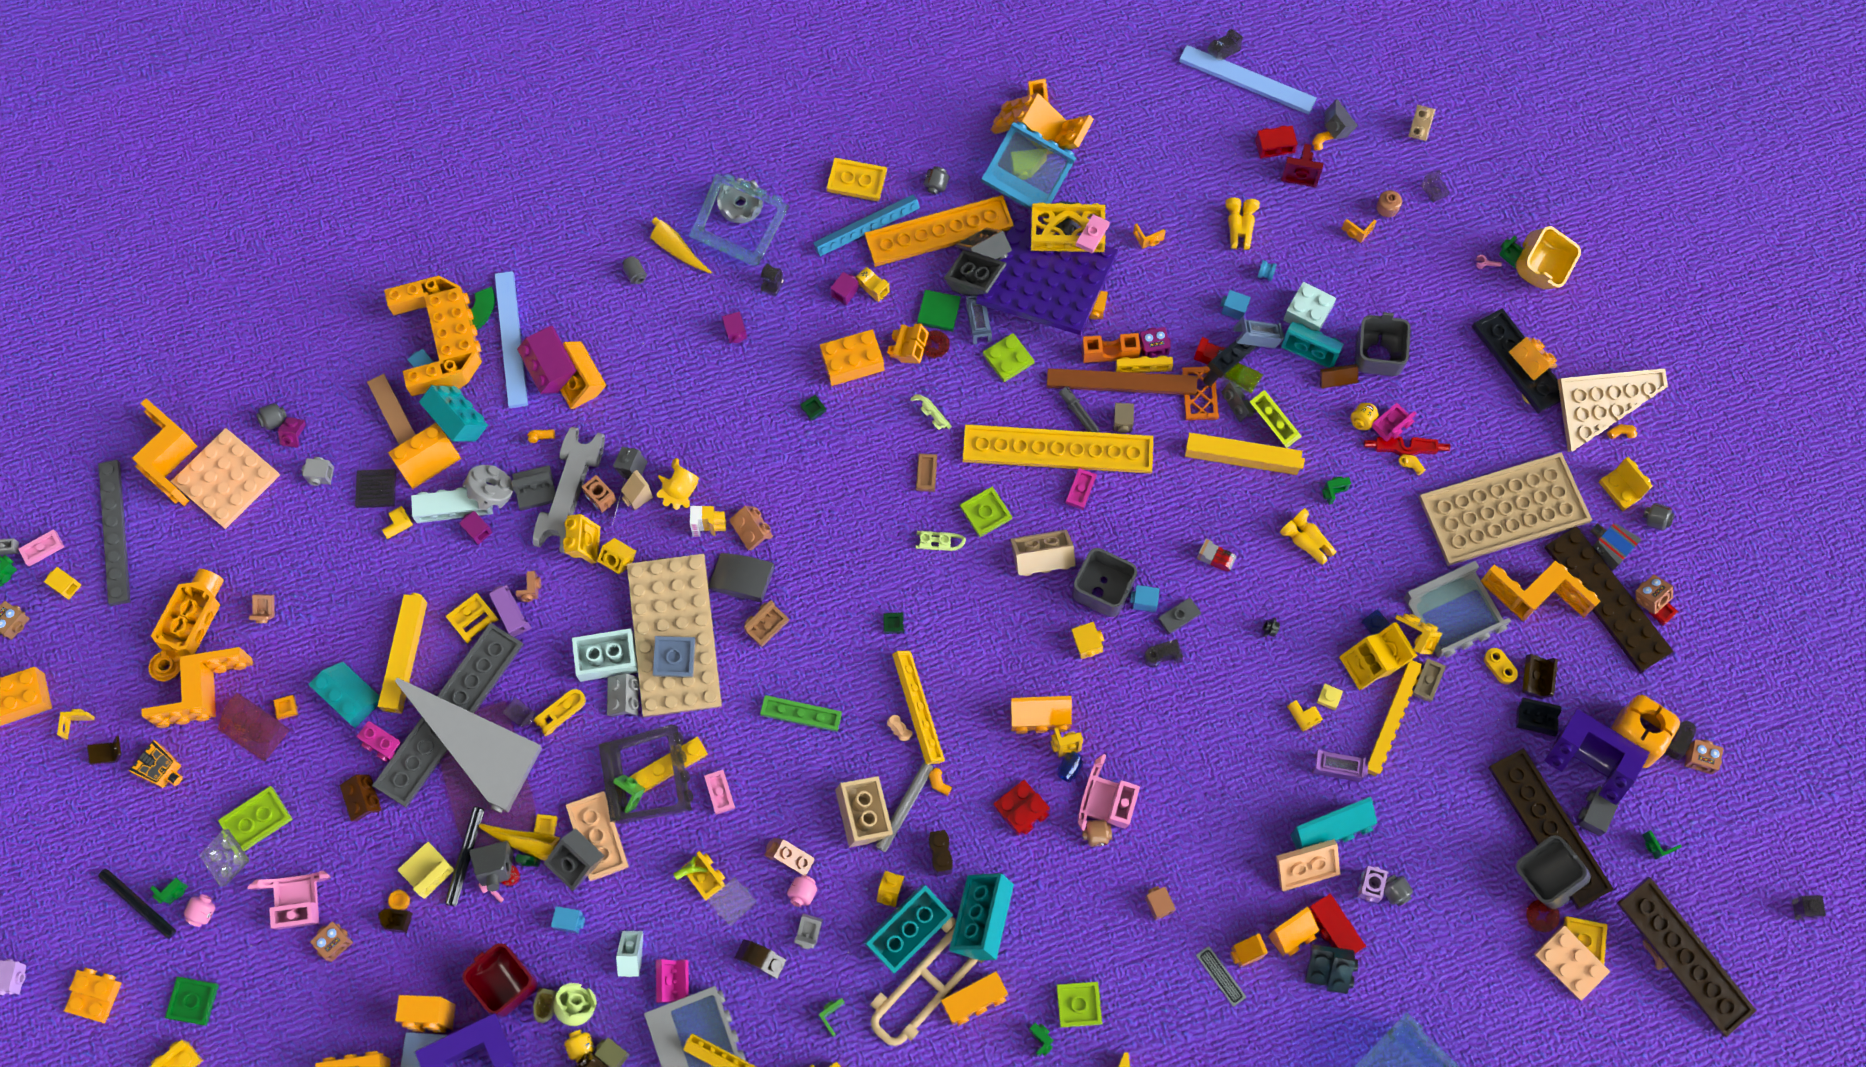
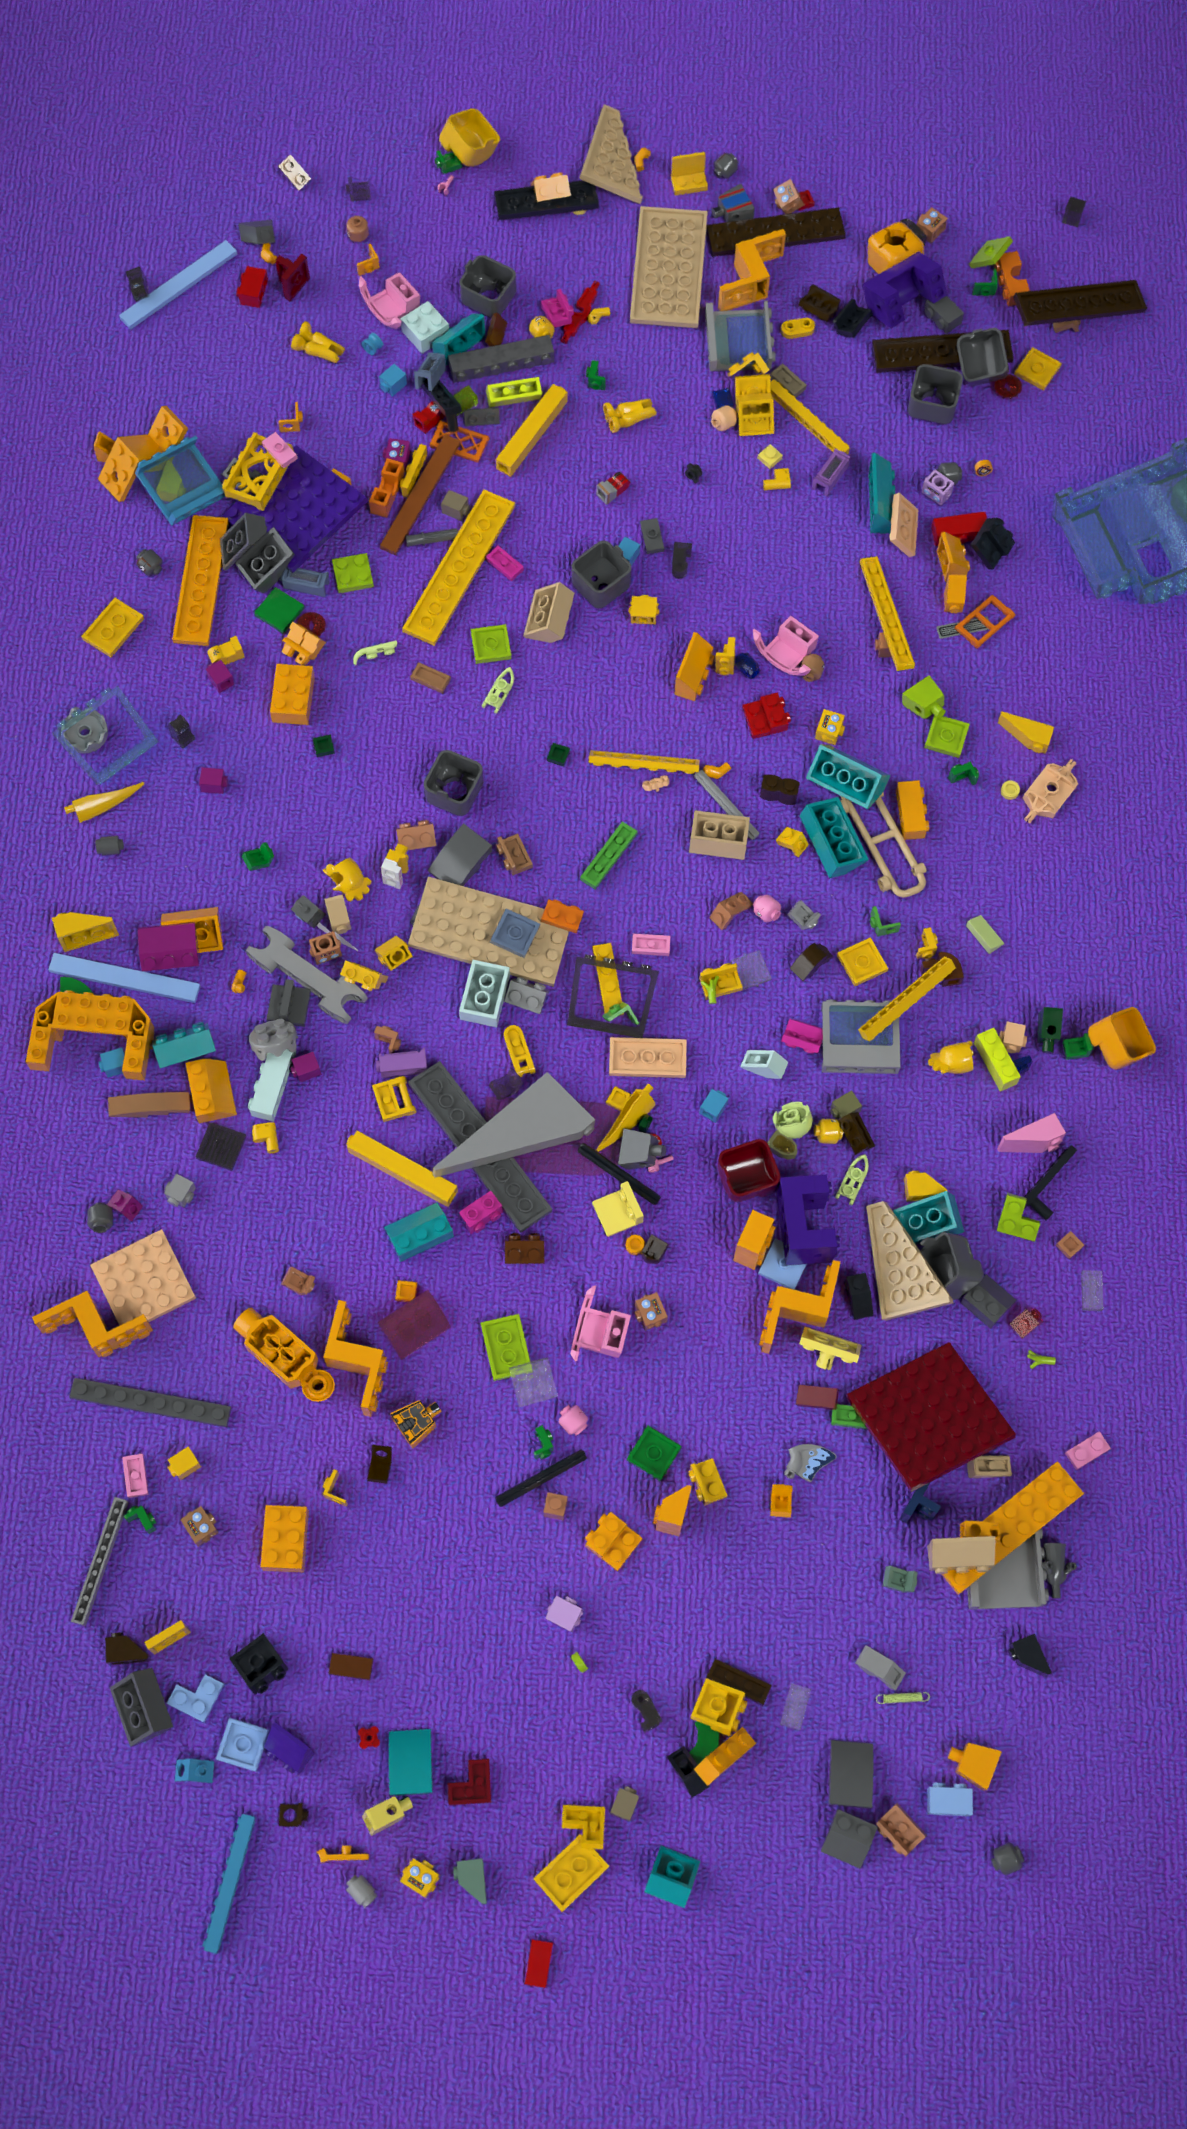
camera: 70 degrees left, 0 degrees up
dark grey slope [544,828,604,891] -> none
dark azure piece [813,195,920,256] -> none
light nougat plate [1534,925,1610,1001] -> none
none -> yellow slope [52,912,119,952]
none -> green bracket [242,842,274,871]
none -> bright pink piece [359,272,420,329]
none -> dark grey piece [424,750,484,816]
none -> flat silver brick [448,335,554,383]
none -> orange bracket [541,899,584,934]
none -> nougat brick [543,1492,568,1521]
none -> light orange slope [653,1485,692,1536]
none -> light nougat head [711,405,738,431]
none -> yellow head [815,709,845,745]
none -> yellow plate [837,937,889,987]
none -> yellow tile [860,556,915,671]
none -> lime torso [902,675,946,719]
none -> dark grey piece [908,364,963,424]
none -> orange window [955,594,1015,649]
none -> lime plate [969,236,1013,269]
none -> tile [974,460,993,476]
none -> orange arch [994,251,1030,307]

